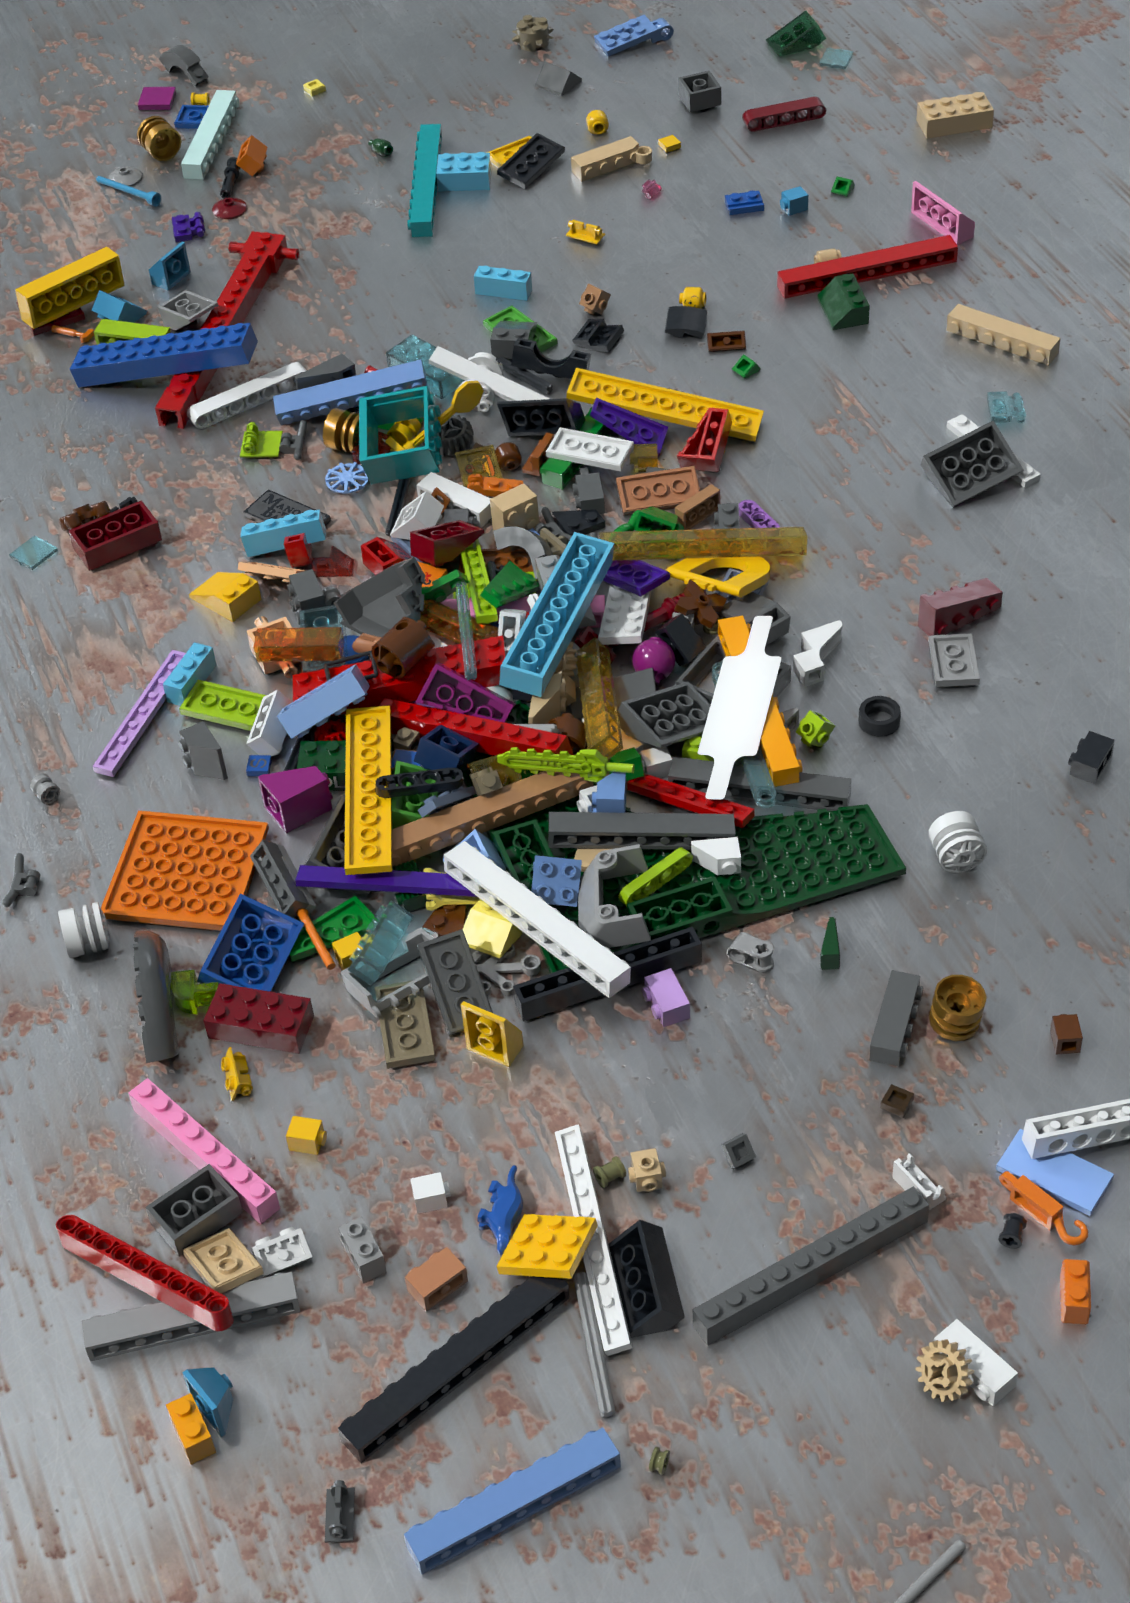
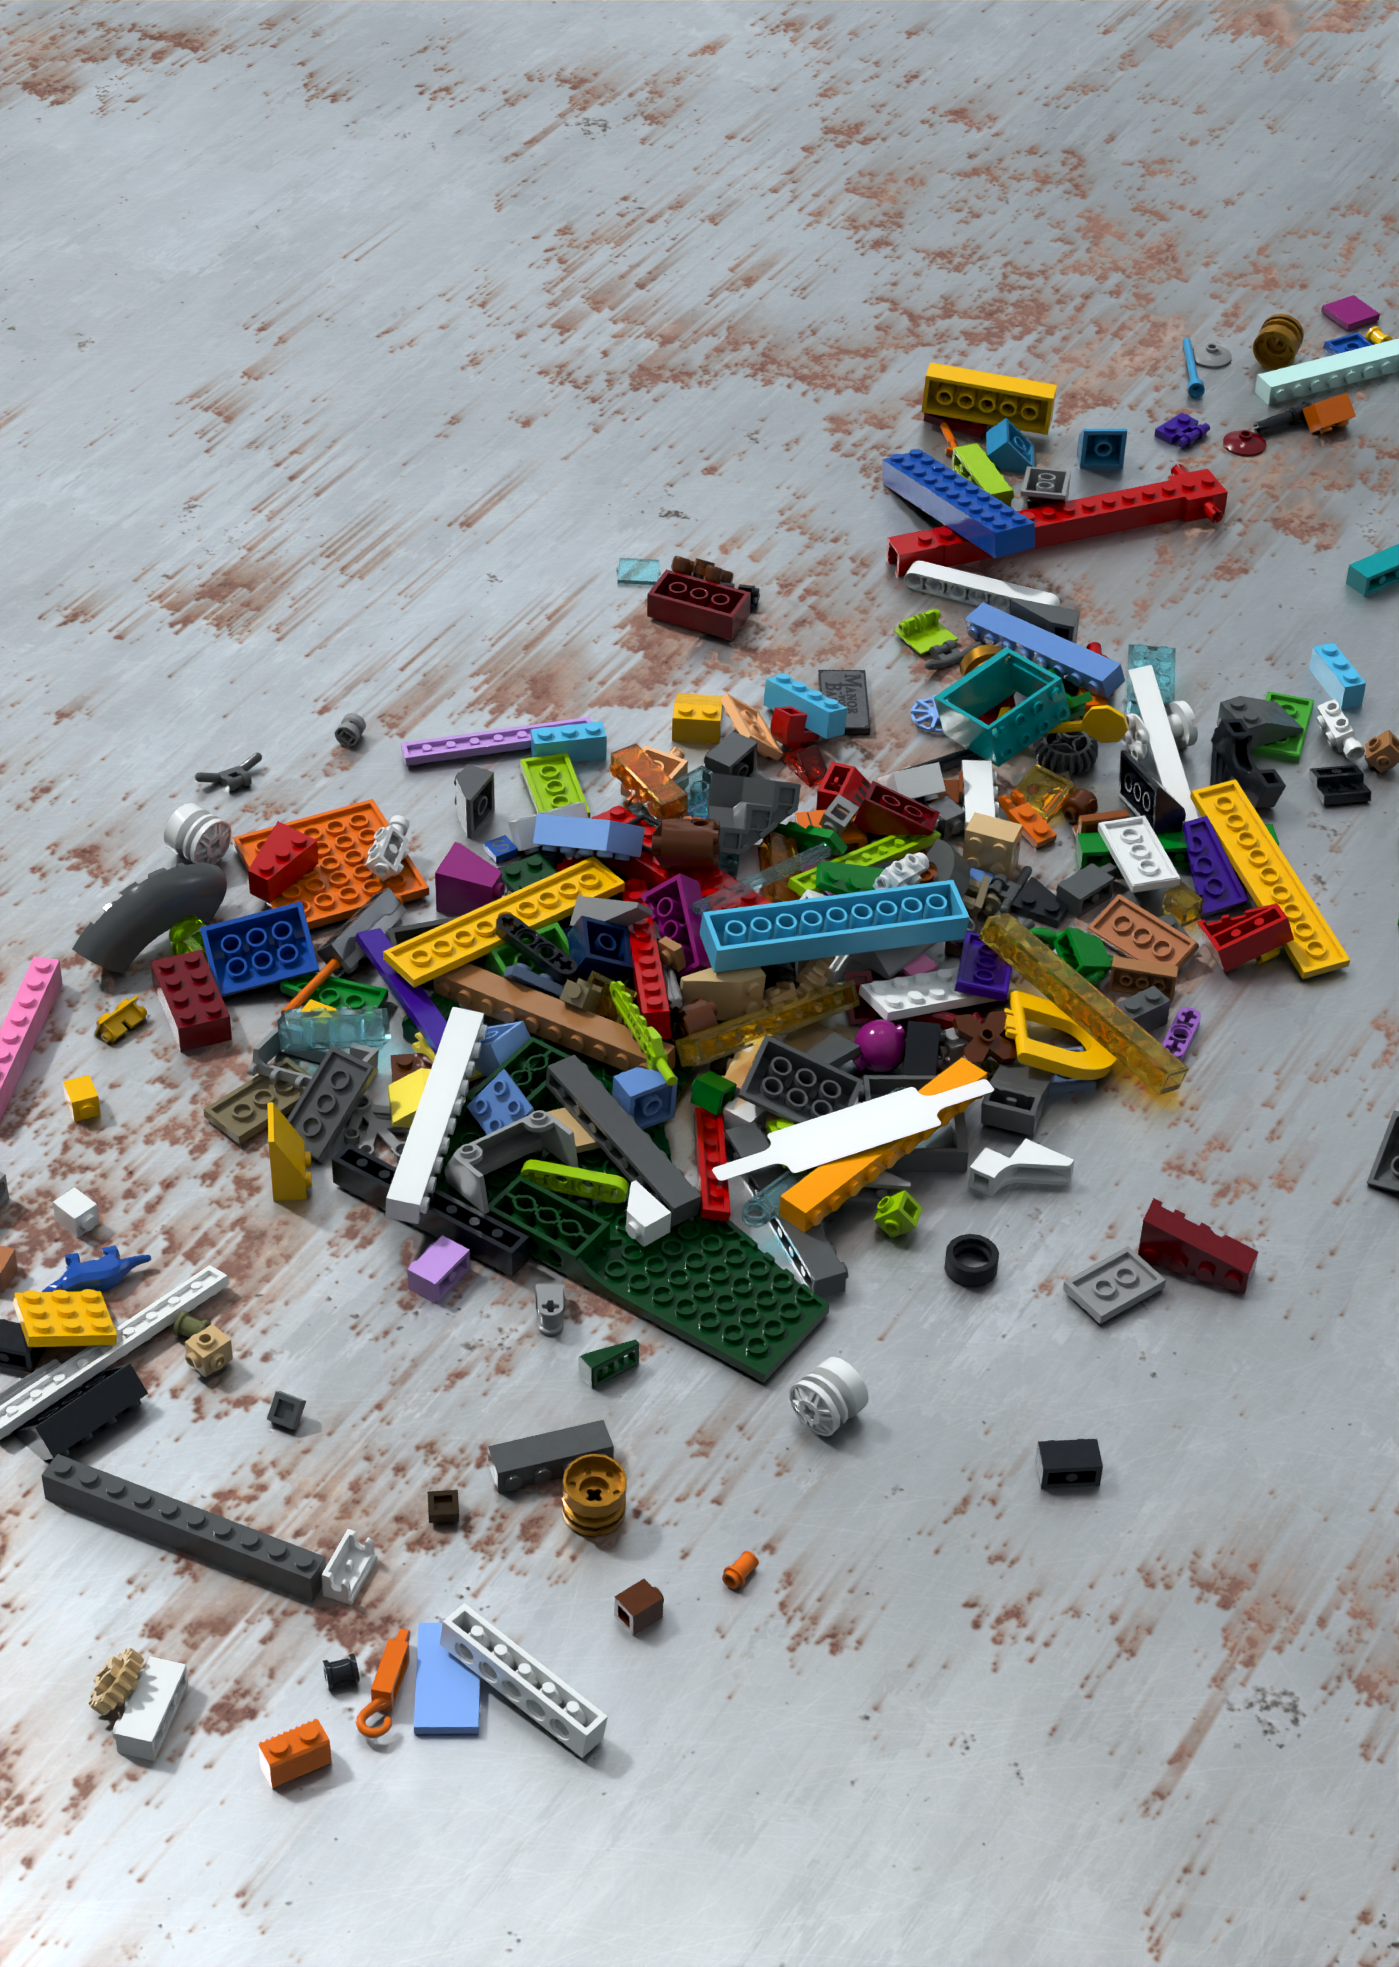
camera: 50 degrees right, 5 degrees down
none -> red wedge [248,821,319,904]
none -> white brick [365,815,410,881]
none -> light grey slope [570,896,653,927]
none -> medium nougat plate [658,936,687,972]
none -> orange pin [722,1551,759,1589]
none -> light grey brick [819,794,859,837]
none -> white brick [873,852,929,890]
none -> white brick [1316,699,1365,761]

